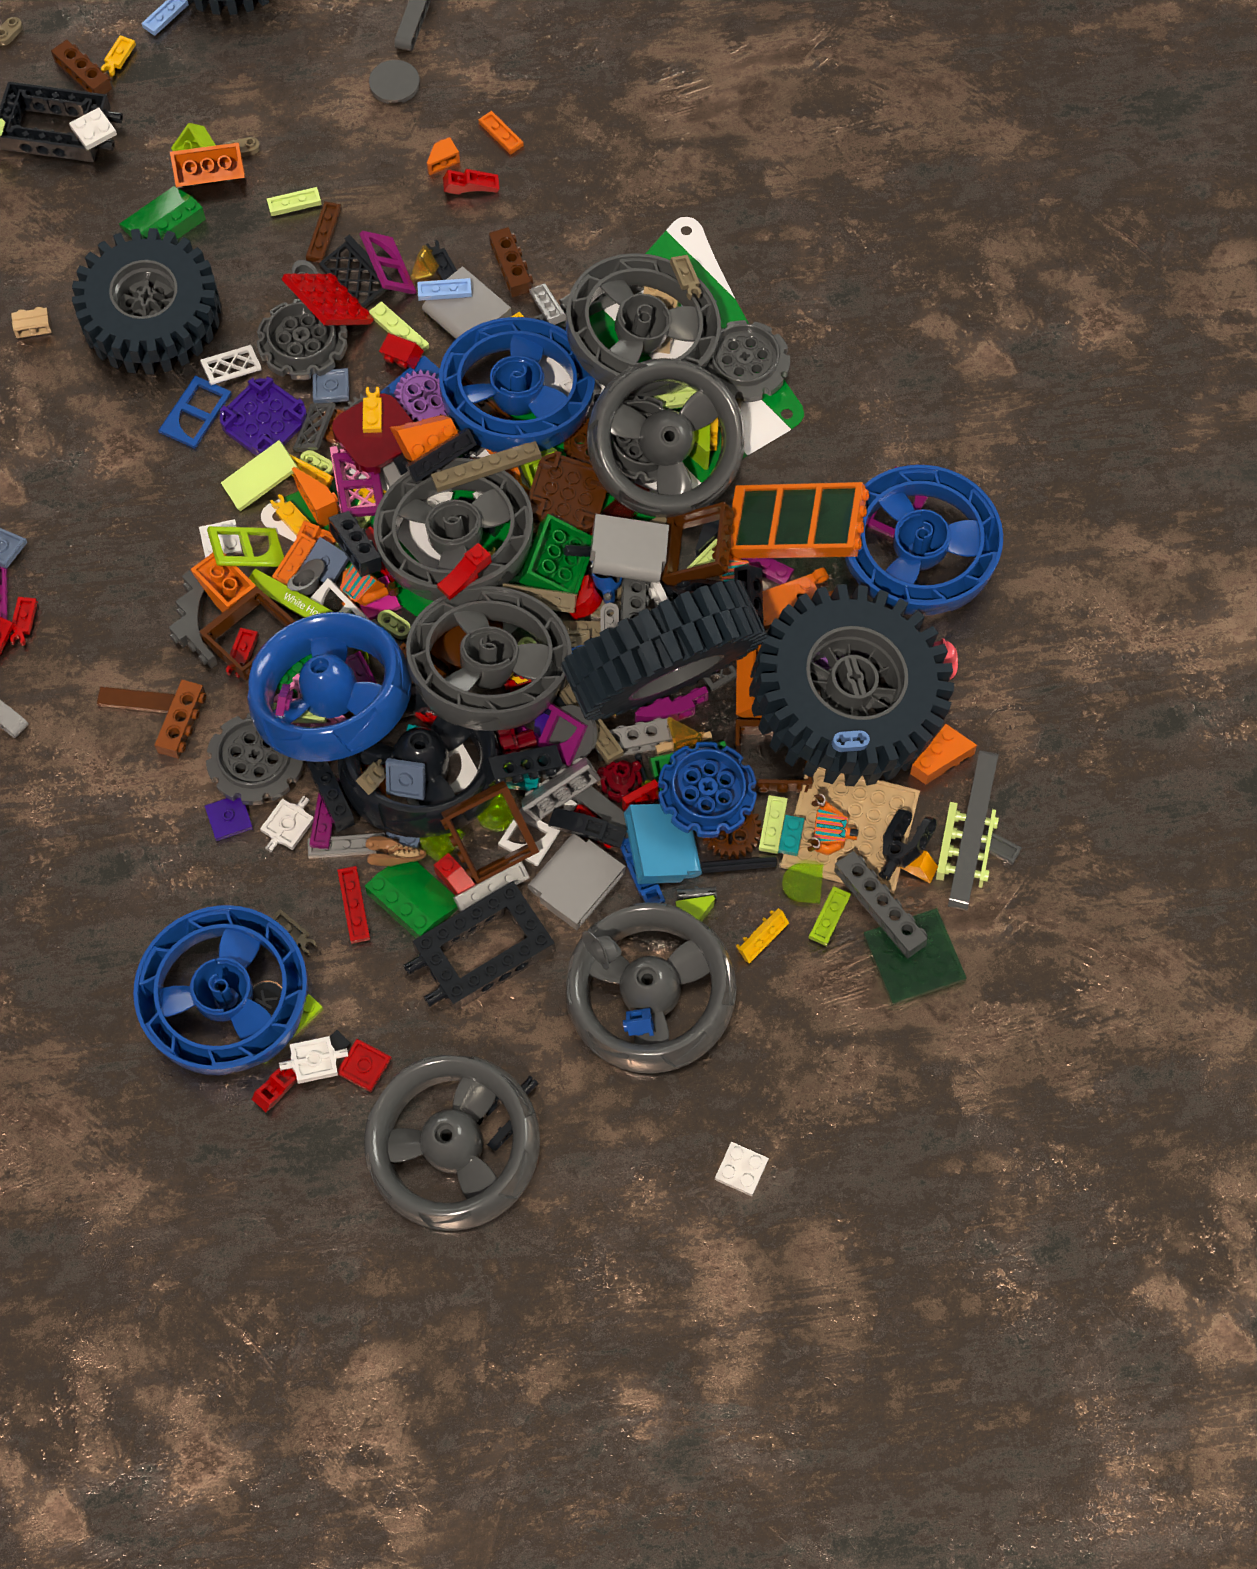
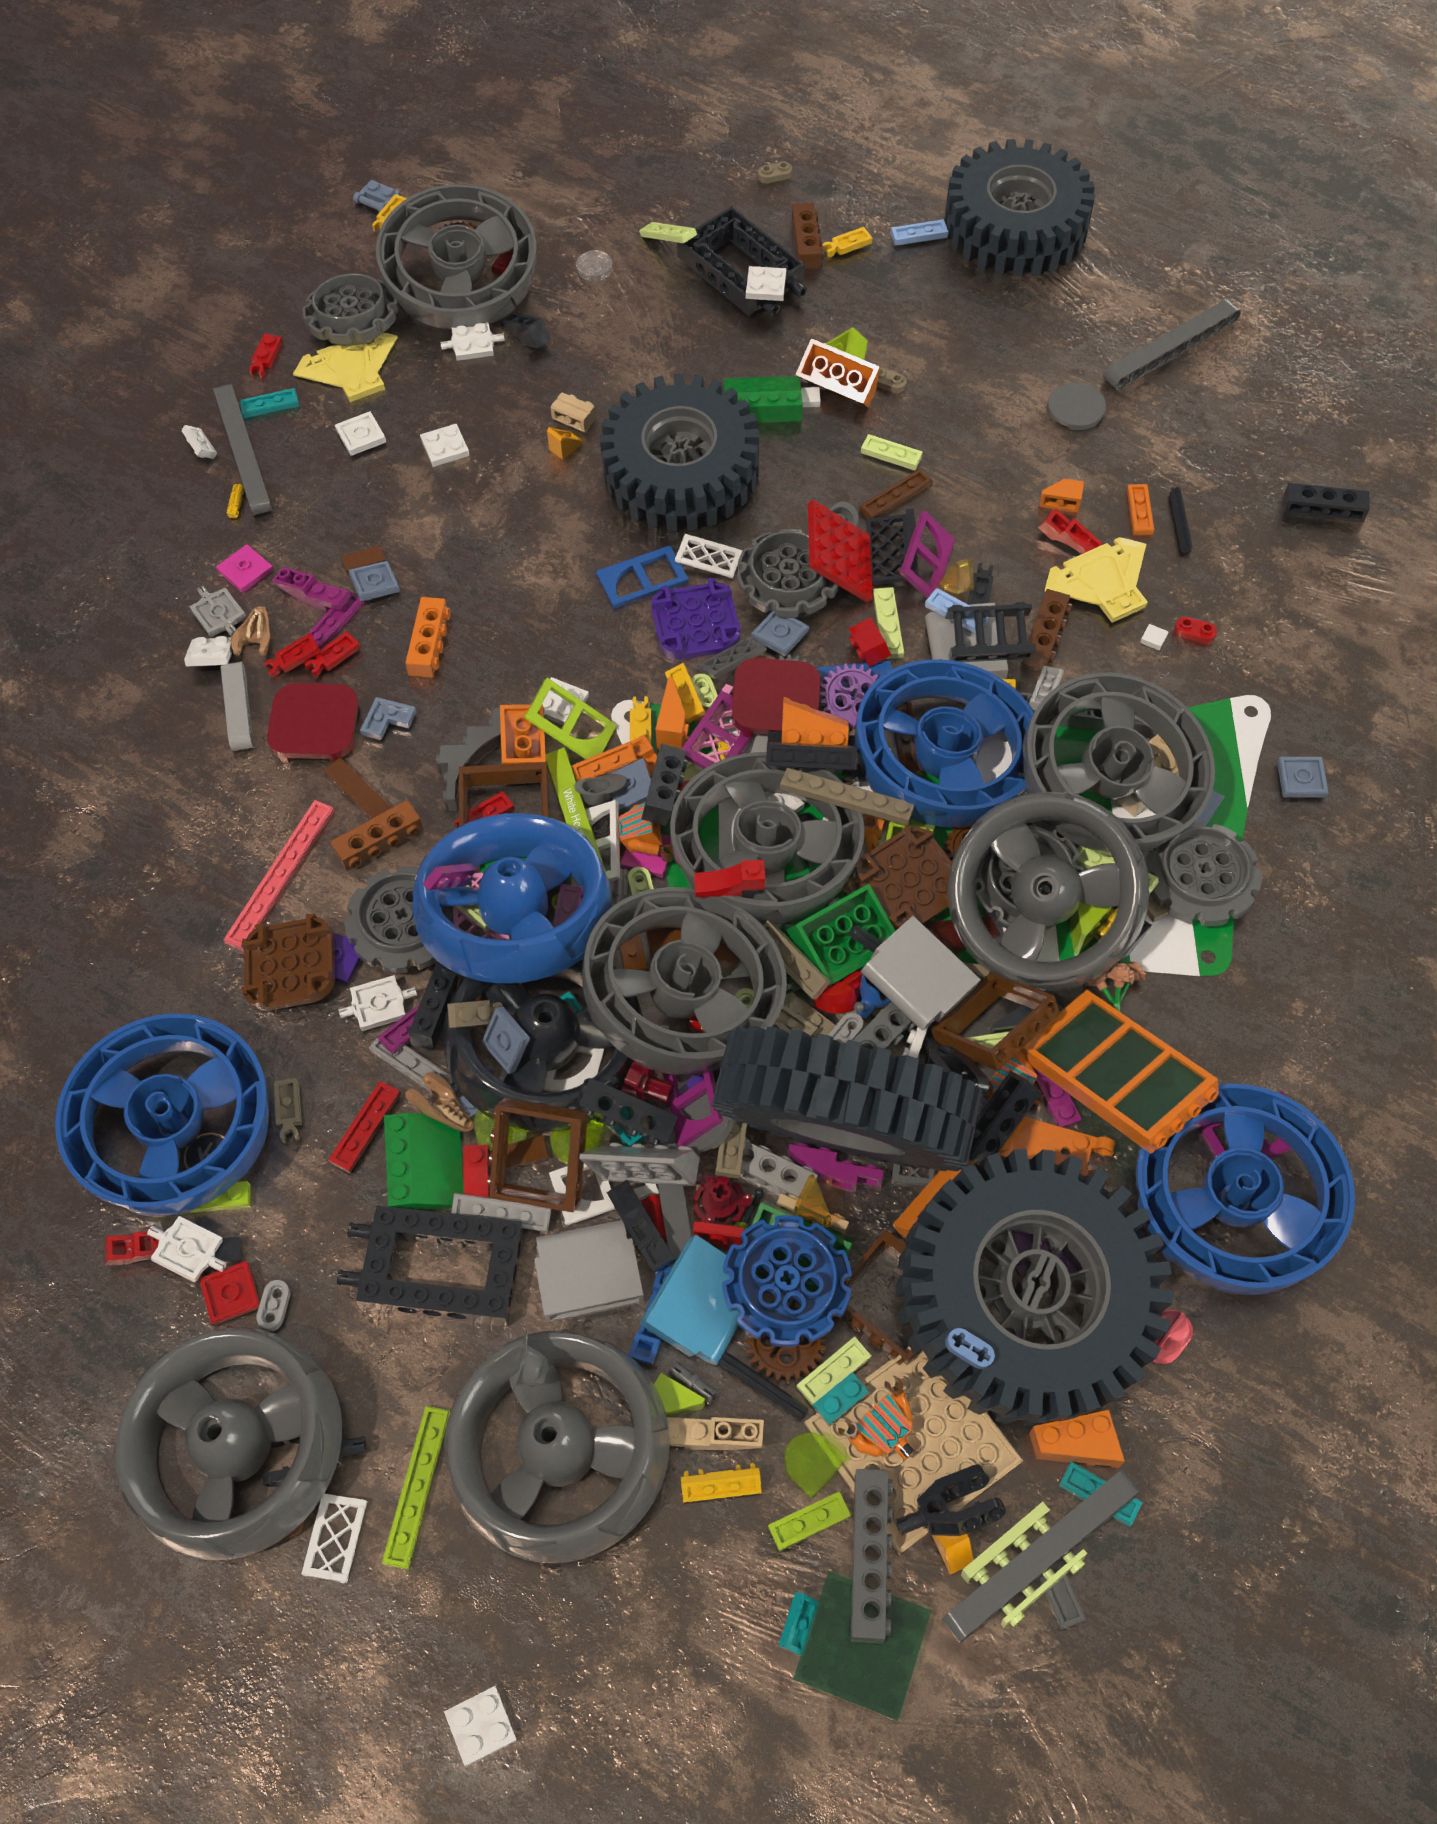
camera: 40 degrees right, 5 degrees down
yellowish green tile [221,440,299,512] -> none
yellow plate [363,387,382,433] -> none
blue brick [623,1008,654,1036] -> none
dark tan plate [670,255,701,300] -> none
none -> coral tile [224,800,335,951]
none -> reddish brown tile [241,914,335,1011]
none -> light grey plate [256,1280,291,1331]
none -> dark red tile [267,683,360,764]
none -> white window [301,1494,368,1583]
none -> sand blue plate [360,697,417,740]
none -> lime tile [382,1406,450,1570]
none -> orange brick [405,597,450,678]
none -> reddish brown tile [506,1135,549,1171]
none -> light orange slope [547,427,584,460]
none -> tan slope [667,1417,764,1450]
none -> teal plate [778,1592,820,1657]
none -> white tile [801,387,820,407]
none -> black fence [945,602,1036,662]
none -> light yellow plate [1044,537,1148,623]
none -> teal tile [1059,1461,1143,1527]
none -> nougat plant [1084,961,1146,1012]
none -> white tile [1140,624,1168,651]
none -> black axle [1169,487,1193,553]
none -> red plate [1174,617,1217,644]
none -> sand blue plate [1277,757,1329,797]
none -> black brick [1283,482,1370,523]

